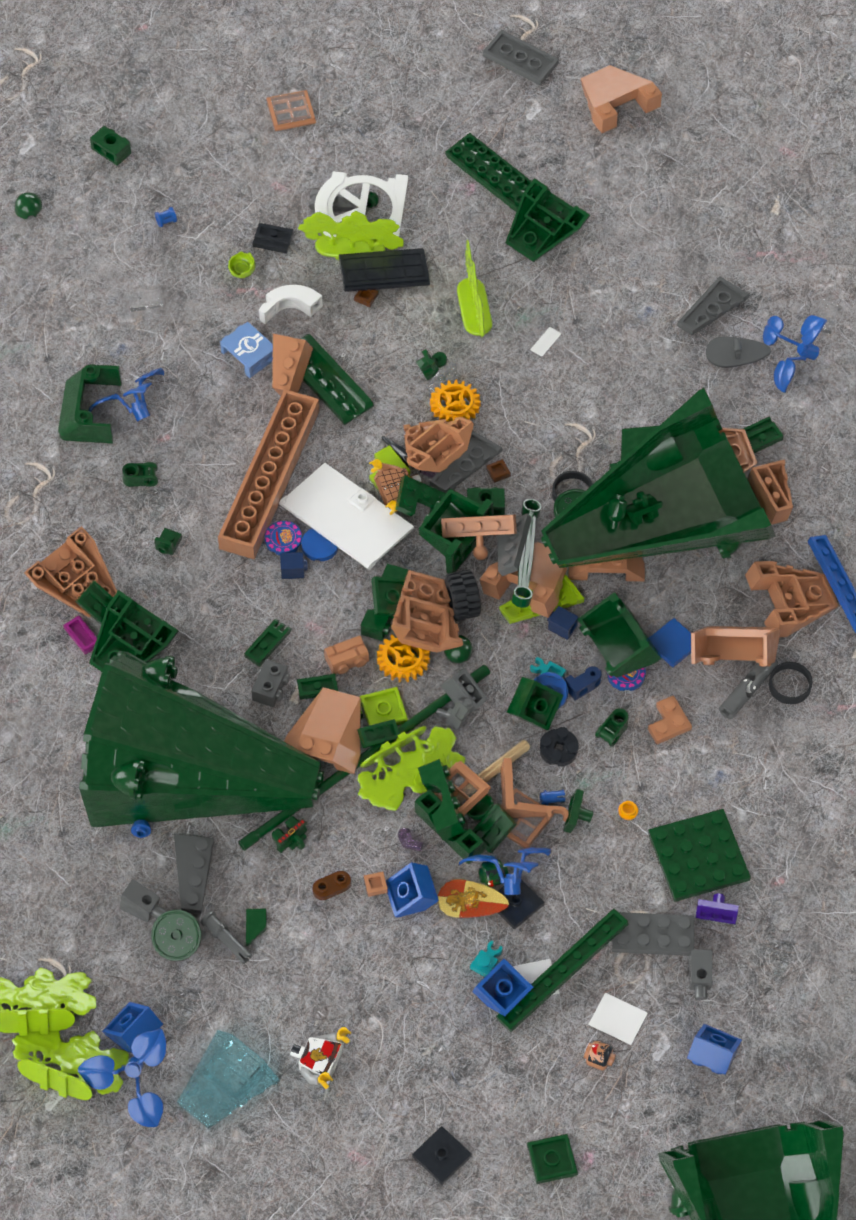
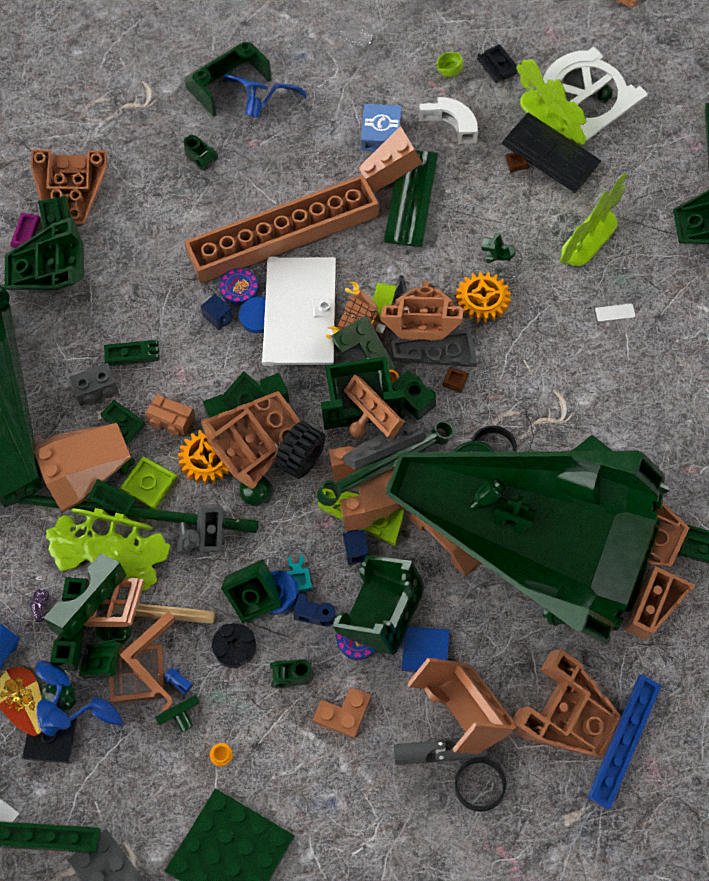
camera: 50 degrees right, 5 degrees up
dark green bracket [154,528,182,555] -> none

